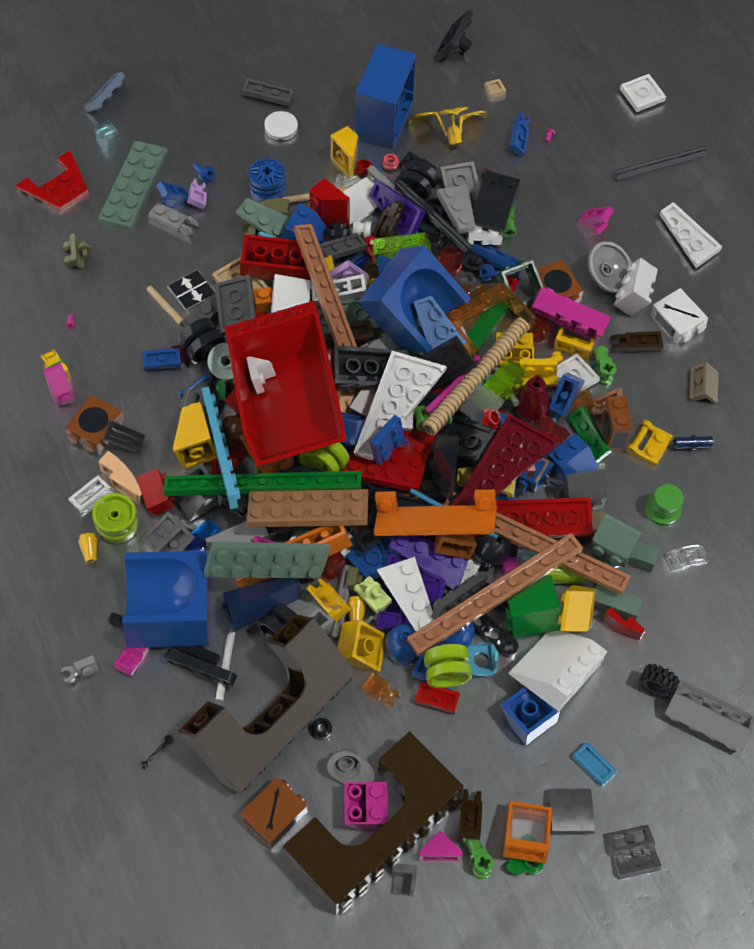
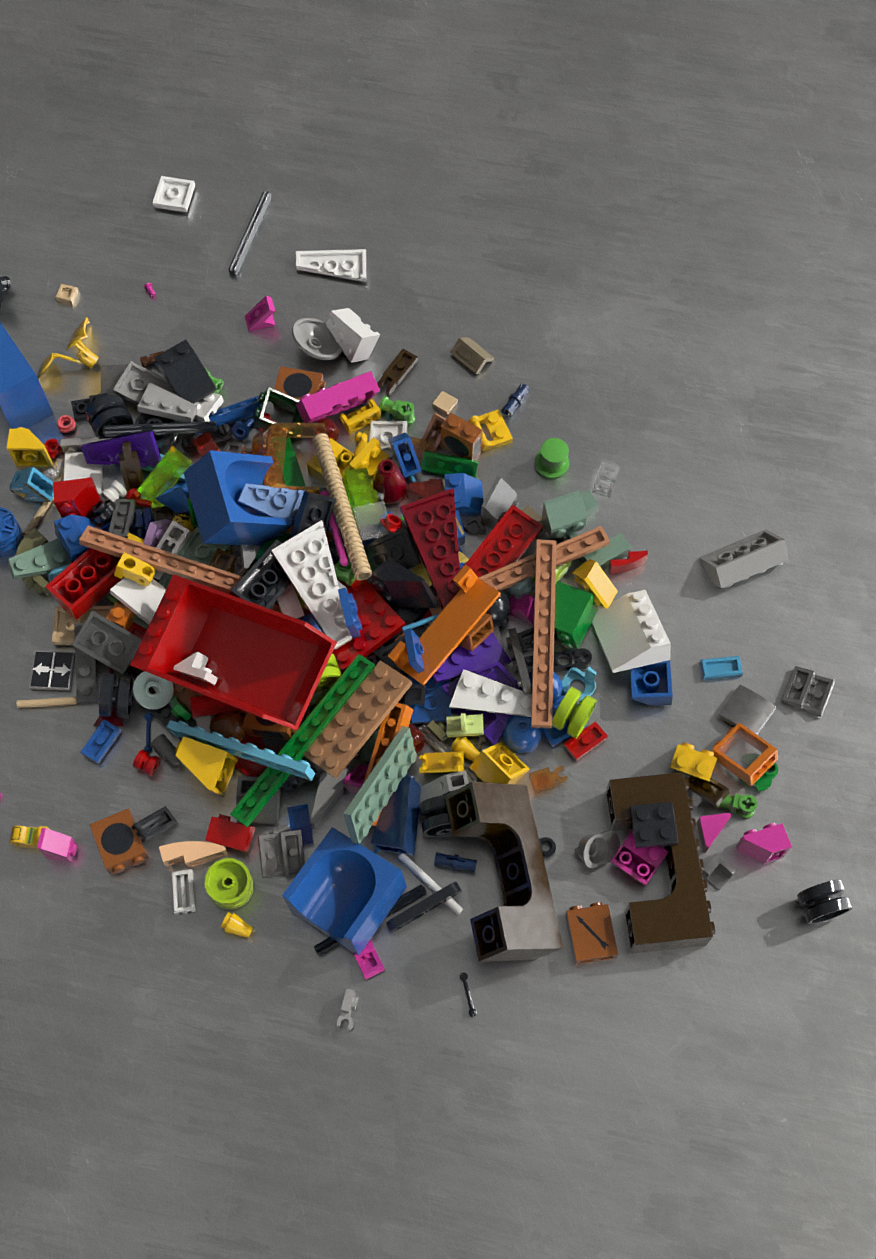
camera: 50 degrees left, 5 degrees up
blue plate [509,112,530,157] -> none
black tyre [639,664,680,698] -> none
white brick [650,288,708,345] -> none
none -> dark azure torso [9,467,54,502]
none -> yellow leg [114,552,156,586]
none -> red wheel [133,749,161,776]
none -> blue plate [404,628,424,673]
none -> tan tile [432,391,458,416]
none -> dark blue pin [434,852,477,873]
none -> black plate [630,802,679,849]
none -> yellow bracket [670,742,717,781]
none -> dark pink slope [736,823,792,863]

